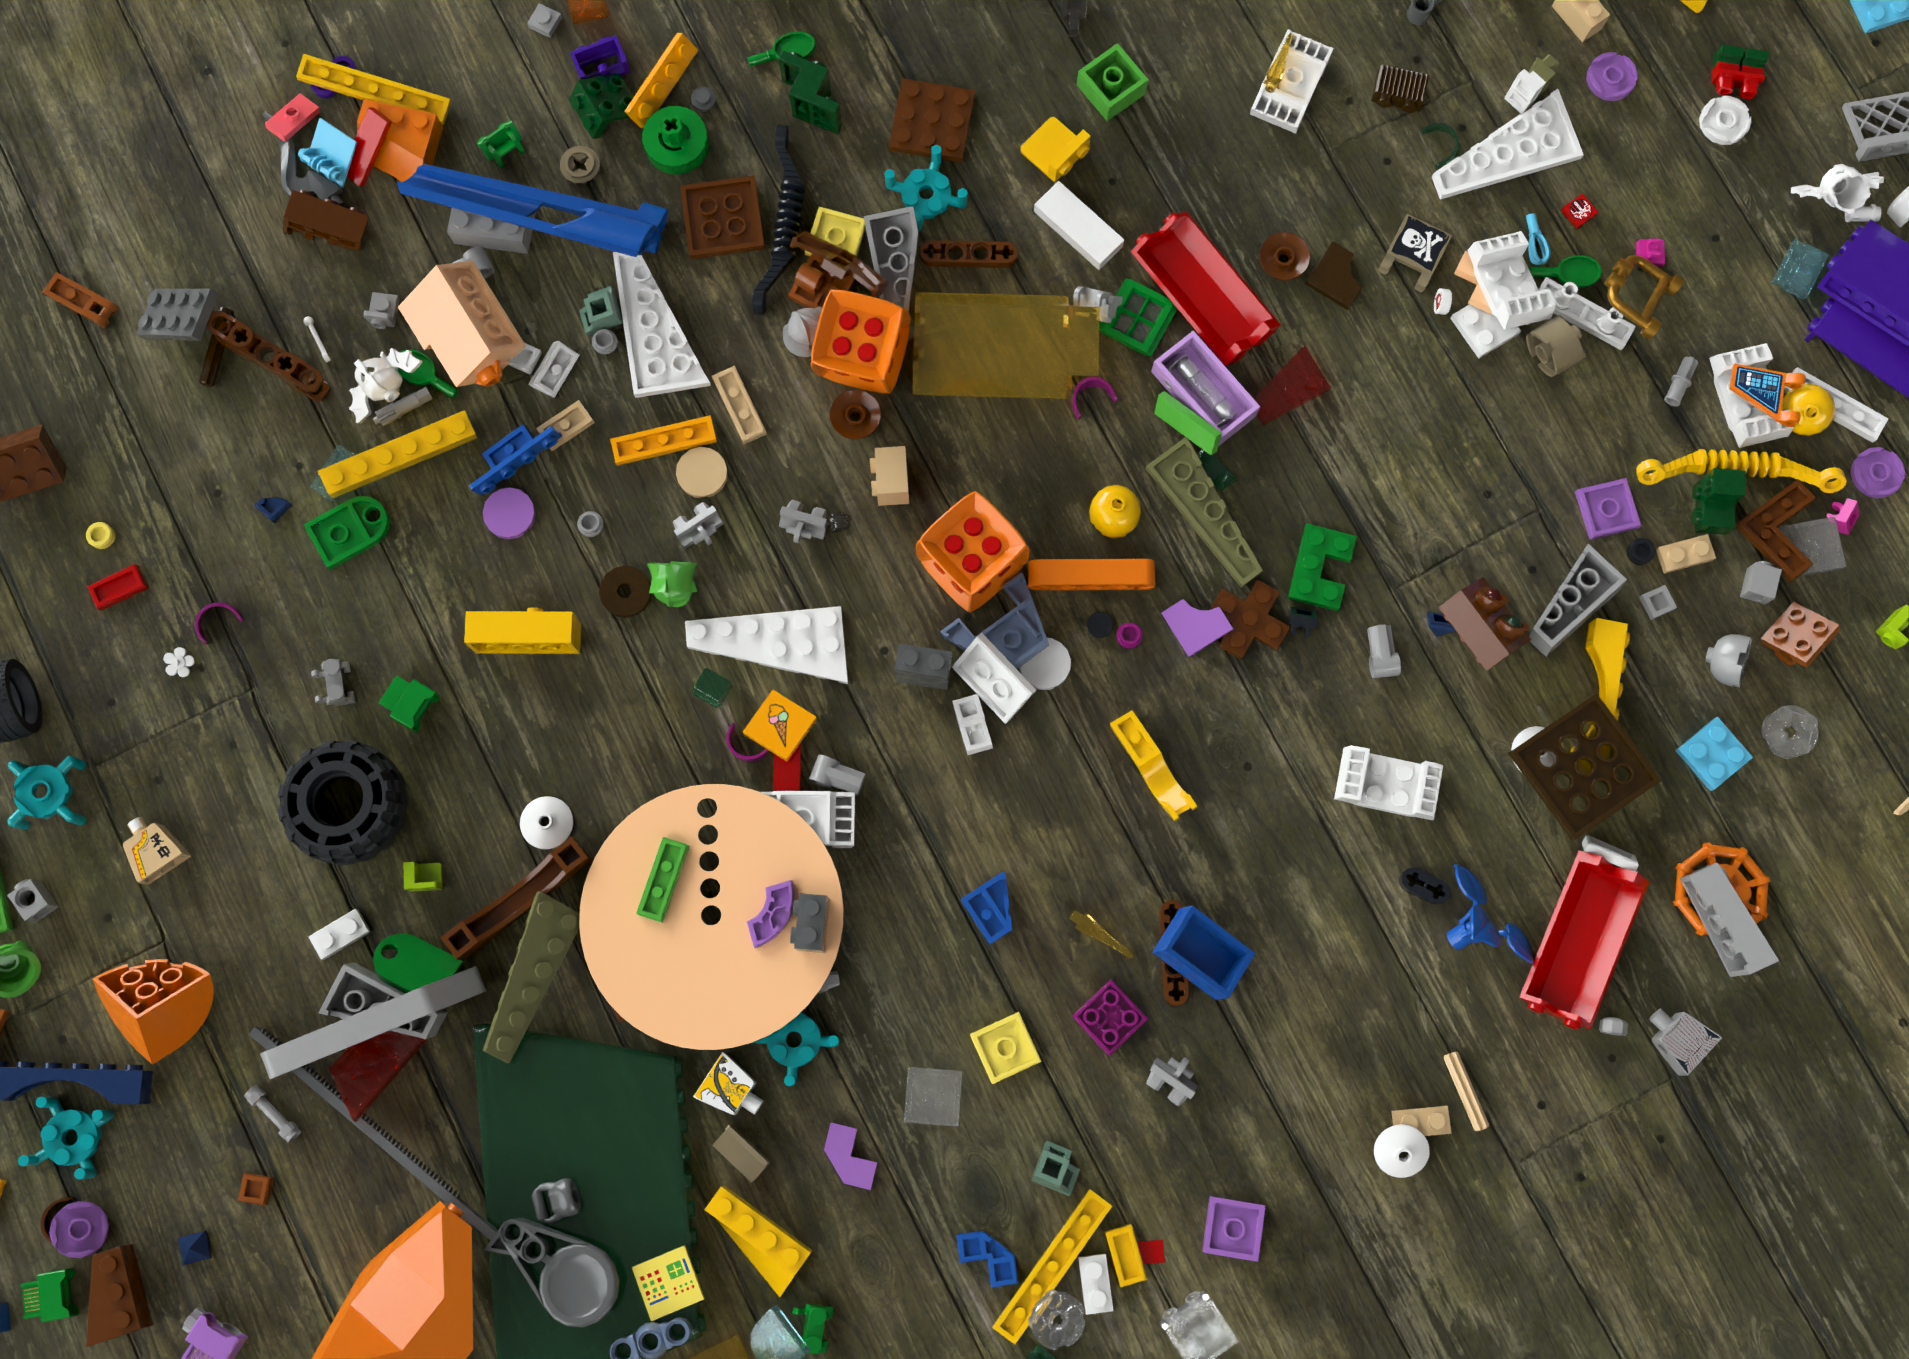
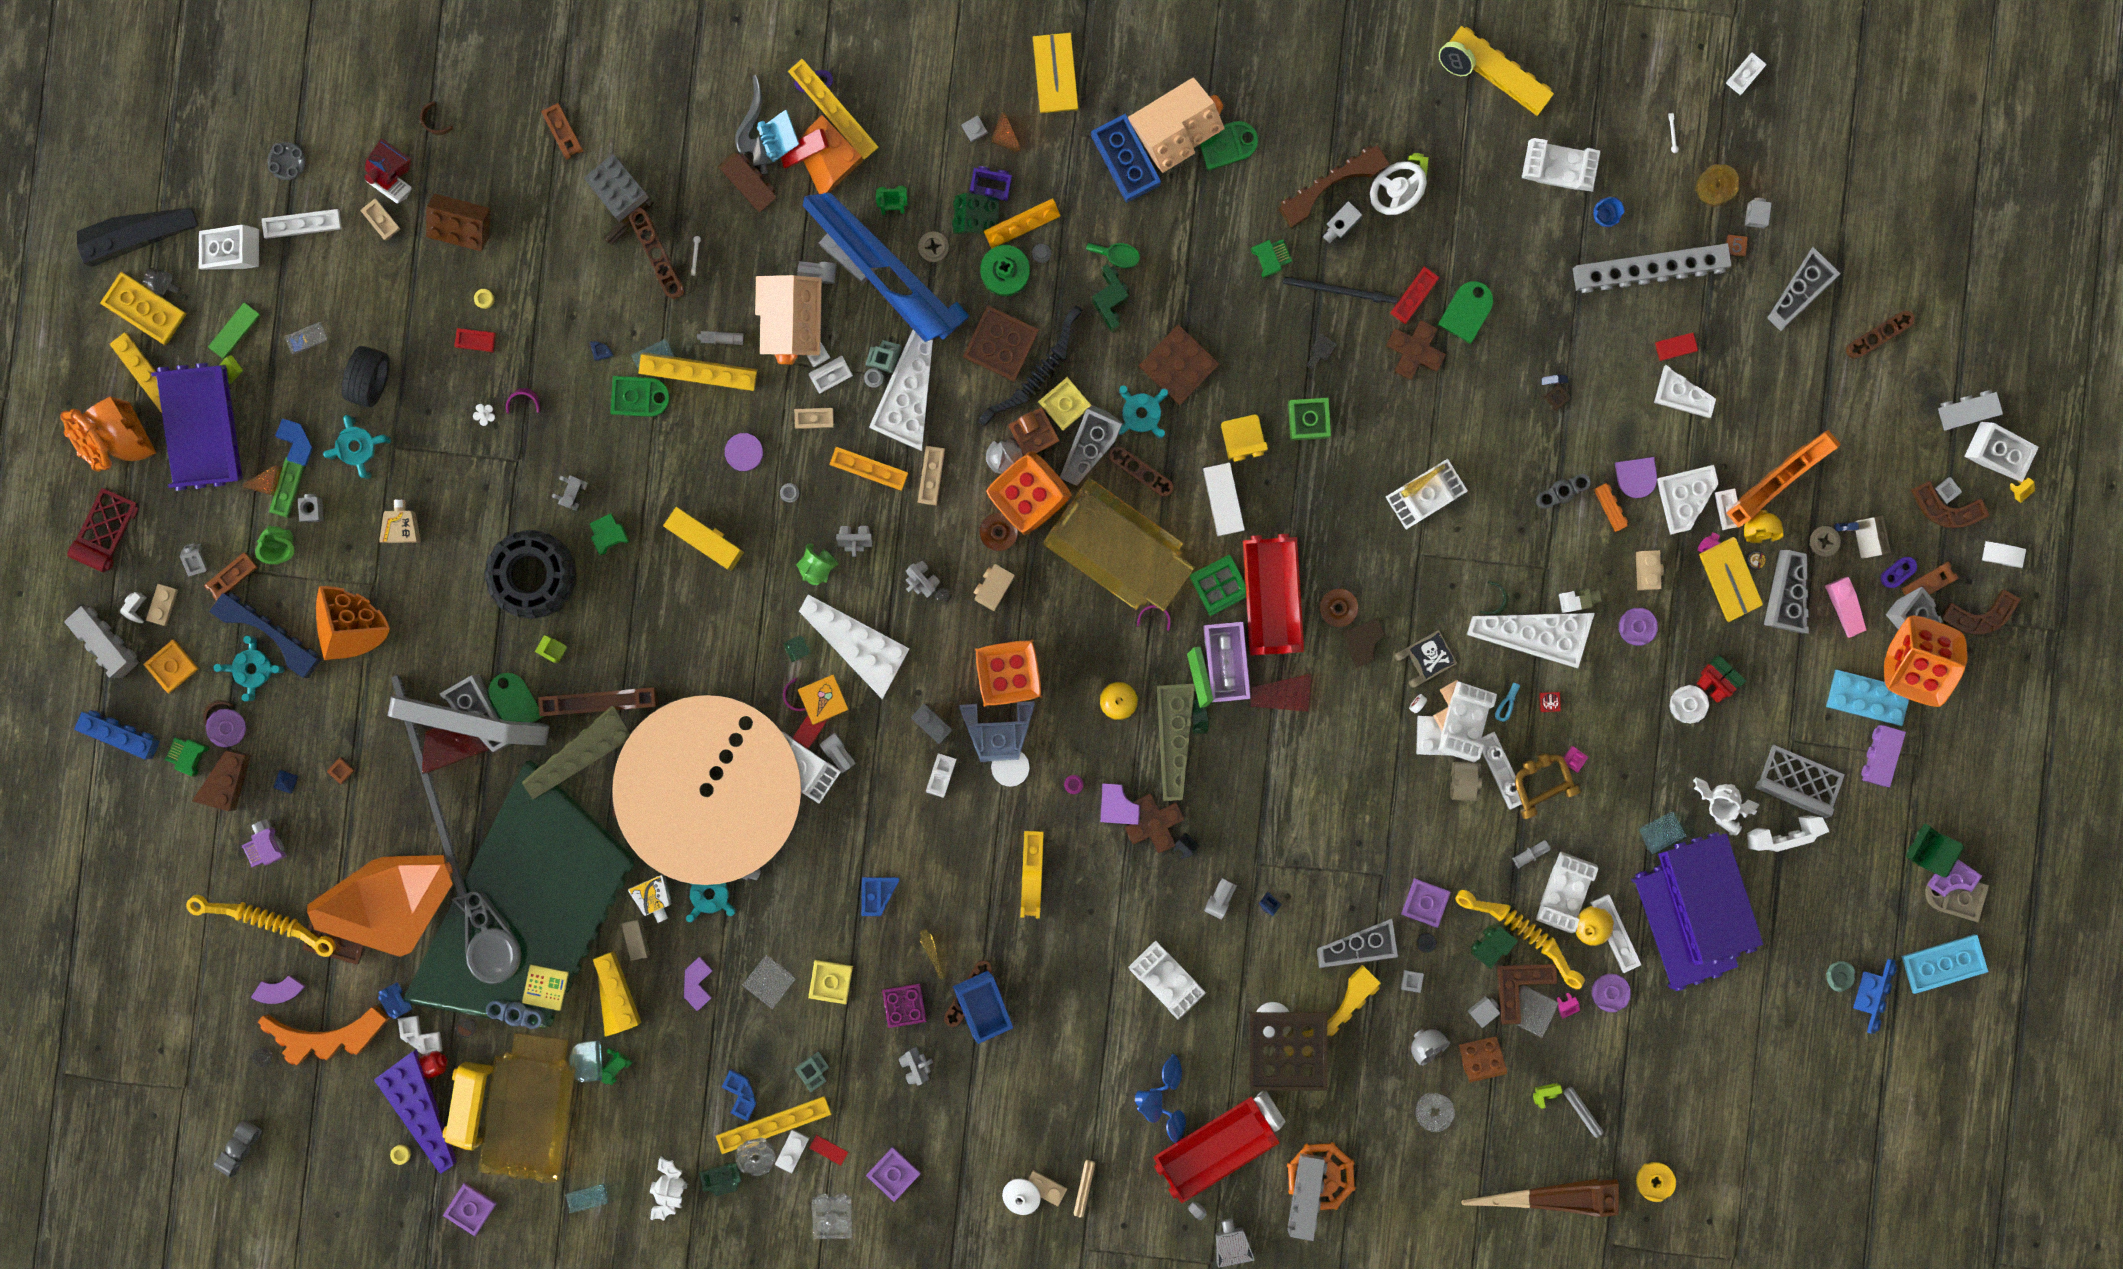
camera: 30 degrees right, 10 degrees up
light grey bar [244,1085,301,1143] -> none
coral plate [265,93,320,142] -> none
white plate [309,908,371,960] -> none
white helmet [349,348,423,424] -> none
light grey bracket [363,292,400,329] -> none
green piece [398,349,459,399] -> none
blue bracket [469,424,563,495] -> none
white dish [520,796,574,849] -> none
dark grey piece [531,1178,581,1224] -> none
dark brown tile [599,566,652,618] -> none
bright green tile [636,837,690,923] -> none
tan tile [676,447,728,498] -> none
medium lavender tile [747,880,795,948] -> none
reddish brown plate [790,231,888,298] -> none
dark grey brick [790,893,830,953] -> none
white tile [952,633,1036,724] -> none
orange beam [1028,559,1156,590] -> none
light grey piece [1073,286,1123,323] -> none
black piece [1087,612,1113,638] -> none
yellow tile [1105,1224,1147,1287] -> none
green plate [1287,523,1357,611] -> none
dark brown brick [1371,64,1429,113] -> none
black beam [1399,868,1450,905] -> none
reddish brown piece [1439,577,1531,671] -> none
green piece [1529,255,1602,288] -> none
tan plate [1656,534,1716,574] -> none
medium azure plate [1675,717,1753,791] -> none
flag [1729,364,1806,427] -> none

